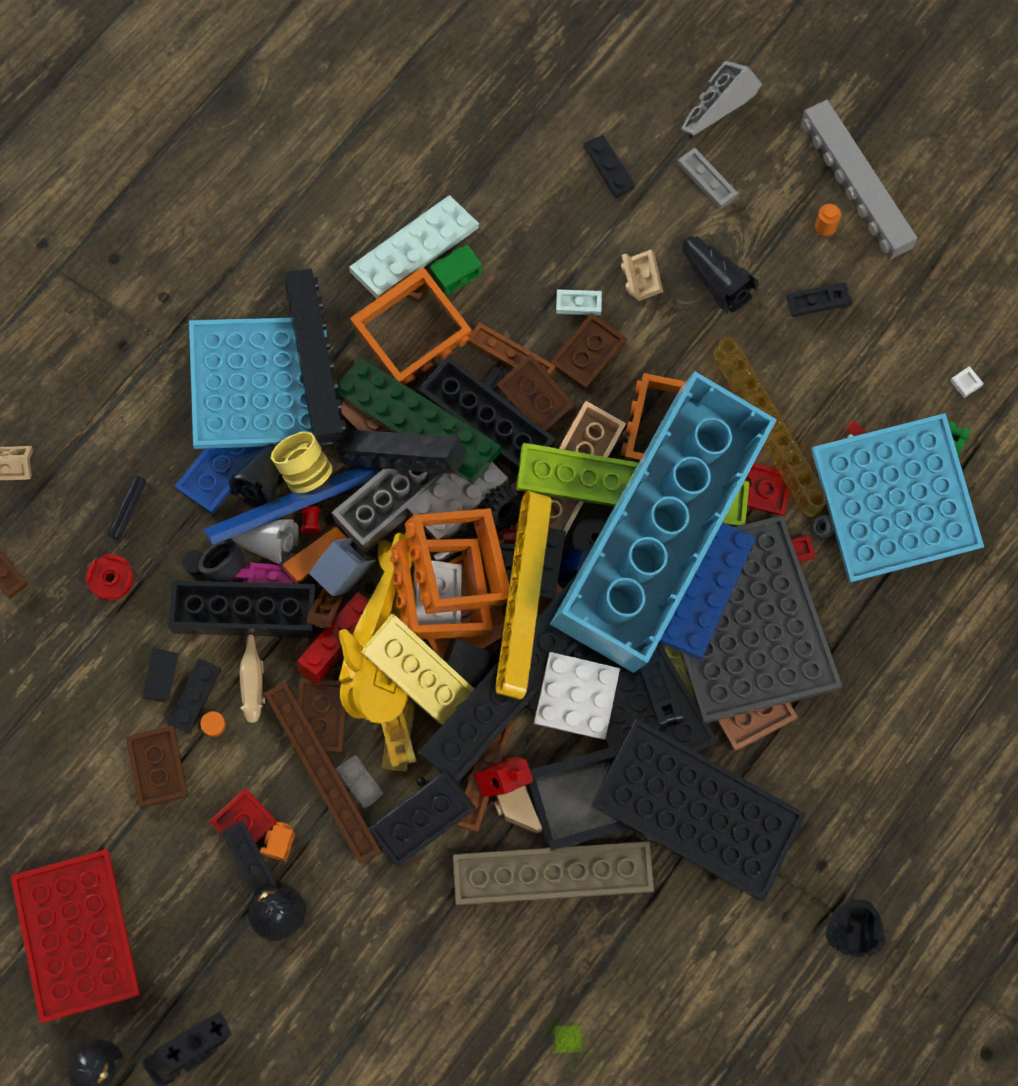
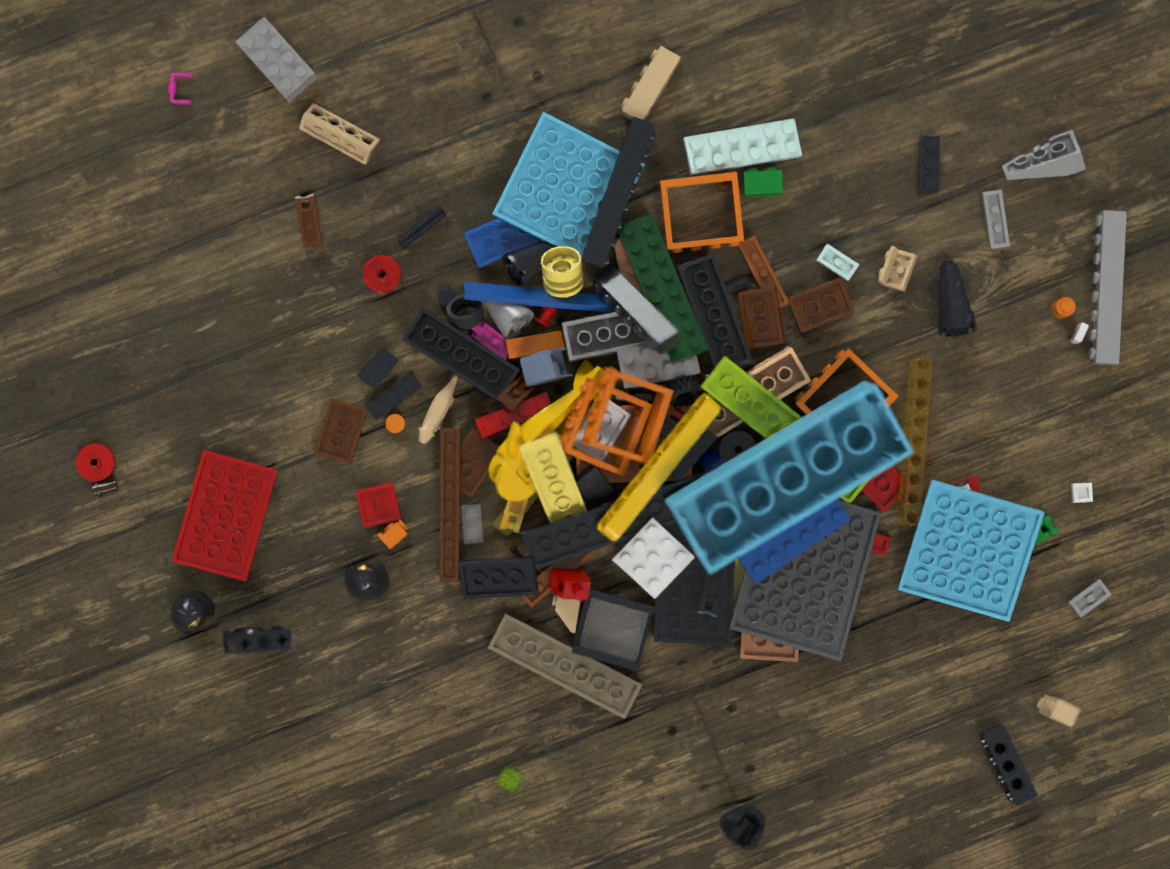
camera: 30 degrees right, 15 degrees up
black plate [221,820,278,897] -> none
black plate [590,719,806,902] -> none
black plate [786,282,853,318] -> none
dark grey plate [813,515,834,538] -> none
none -> tan brick [621,46,681,120]
none -> white tile [1070,322,1089,344]

